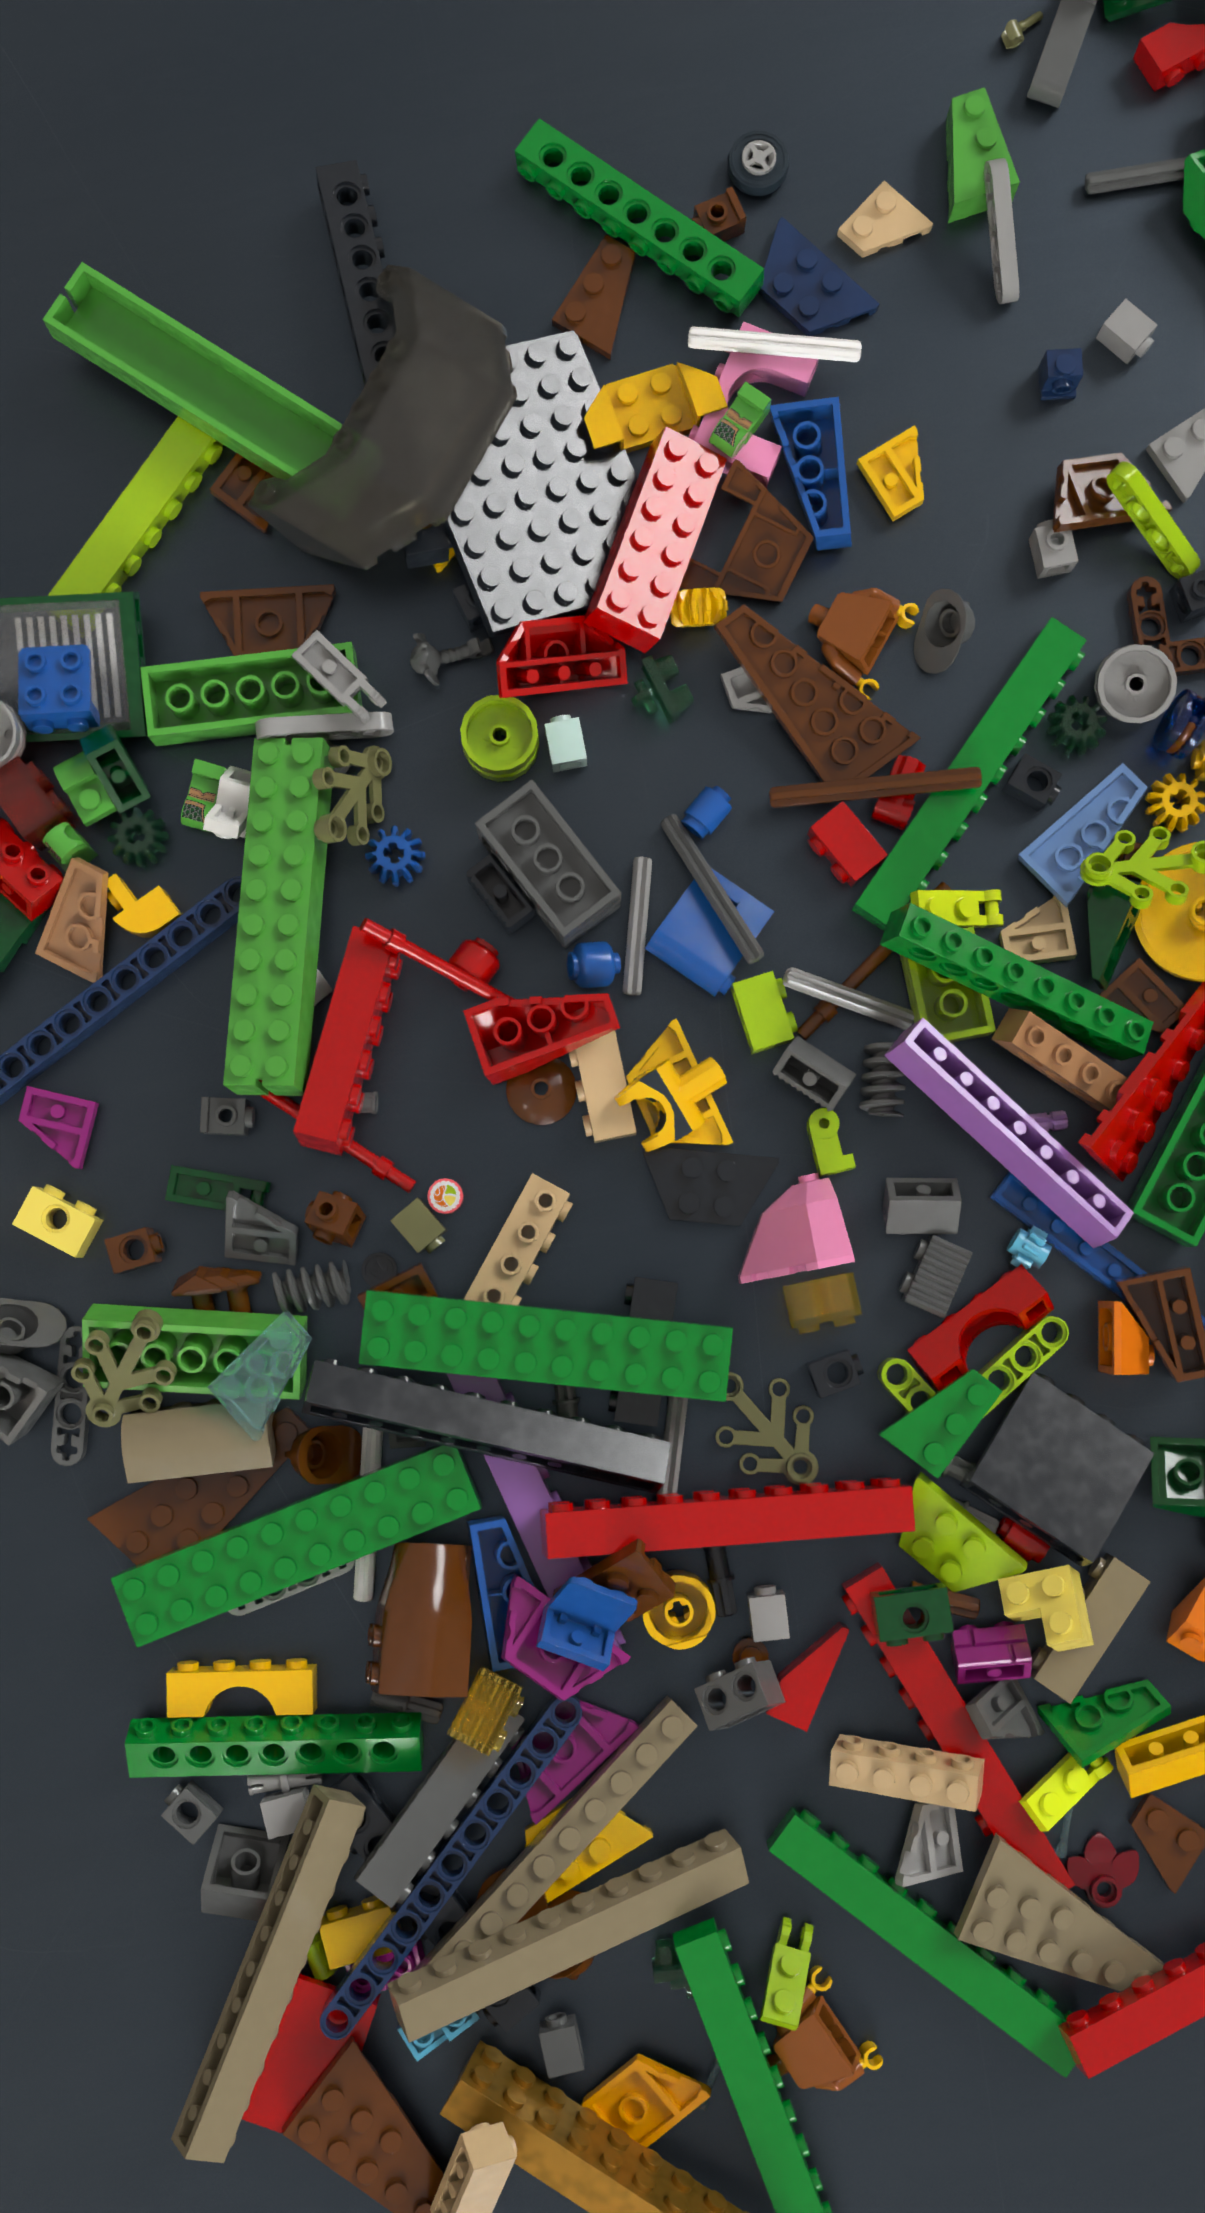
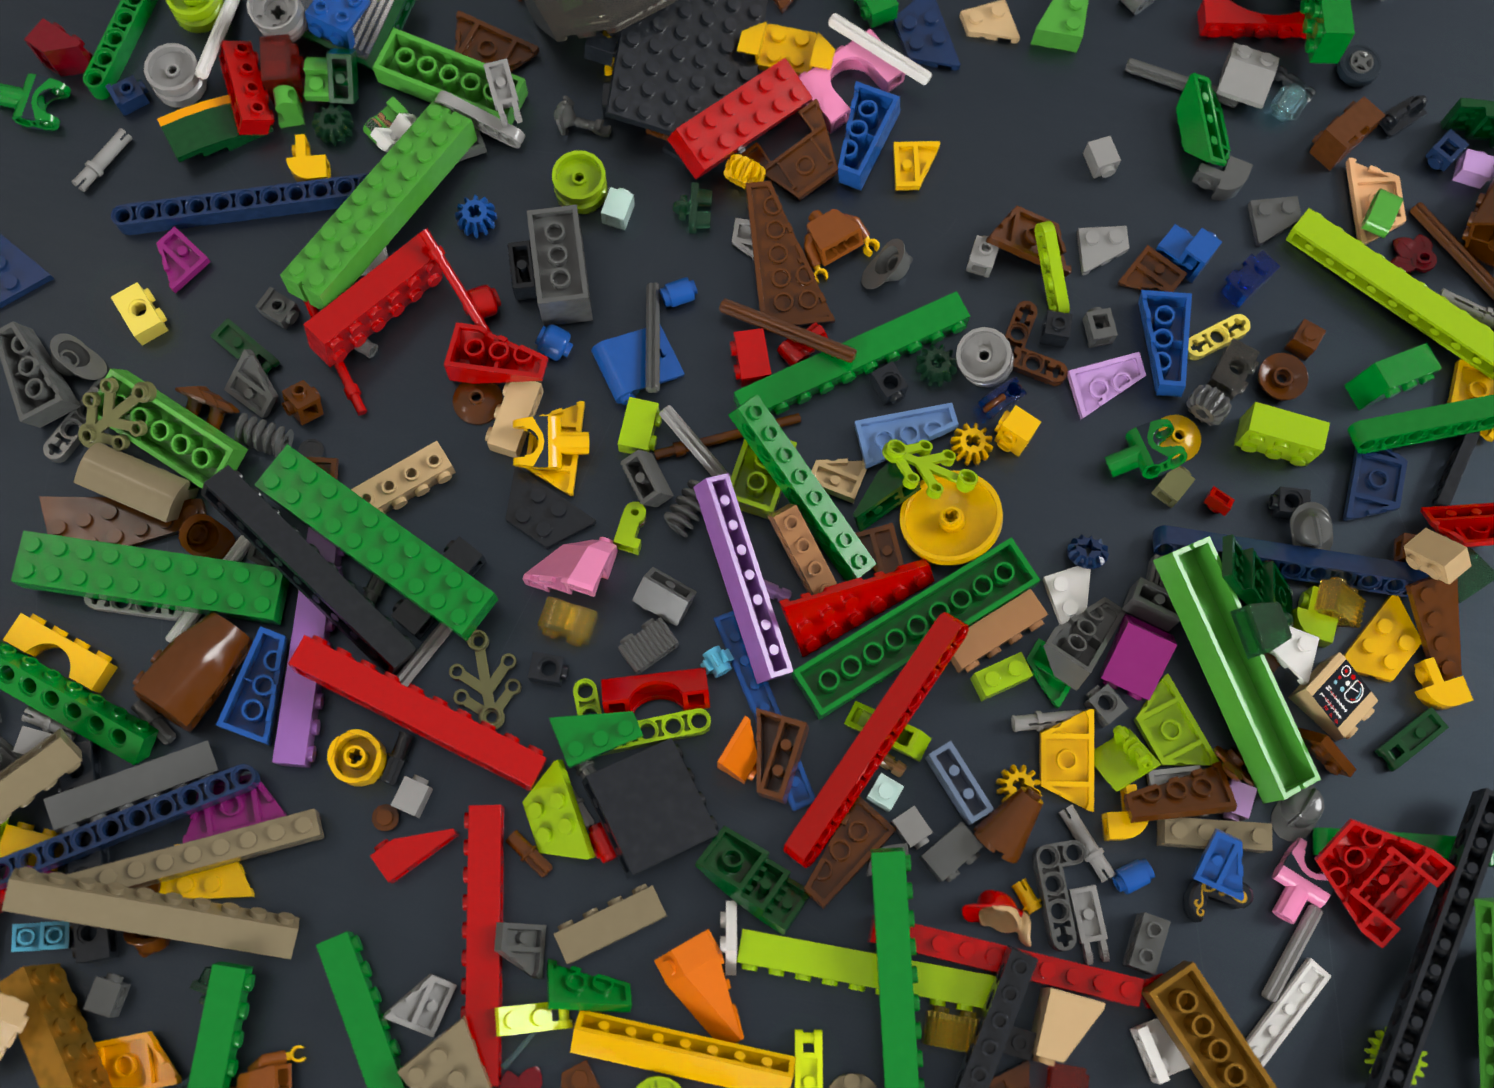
camera: 25 degrees right, 10 degrees down
medium nougat wing [35,857,108,983] -> none
reddish brown brick [104,1227,165,1274] -> none
clear light blue wing [208,1311,312,1442] -> none
olive plant [312,745,392,846] -> none
olive brick [390,1197,448,1254] -> none
tile [427,1178,464,1214] -> none
clear yellow brick [447,1667,524,1756] -> none
red wedge [496,615,628,698] -> none
magenta wing [501,1576,631,1701] -> none
blue bracket [536,1577,638,1671] -> none
reddish brown wing [552,1539,676,1622] -> none
light grey axle [623,857,652,996] -> none
dark grey brick [694,1657,786,1731] -> none
bright green leg [709,381,771,458] -> none
lime hinge [760,1917,814,2031] -> none
tan brick [829,1734,985,1812] -> none
dark green brick [870,1582,954,1647] -> none
neon yellow plate [910,889,1004,928] -> none
magenta brick [950,1621,1032,1684] -> none
light grey beam [984,158,1020,304] -> none
light yellow brick [998,1565,1094,1652] -> none
dark blue brick [1038,348,1083,400] -> none

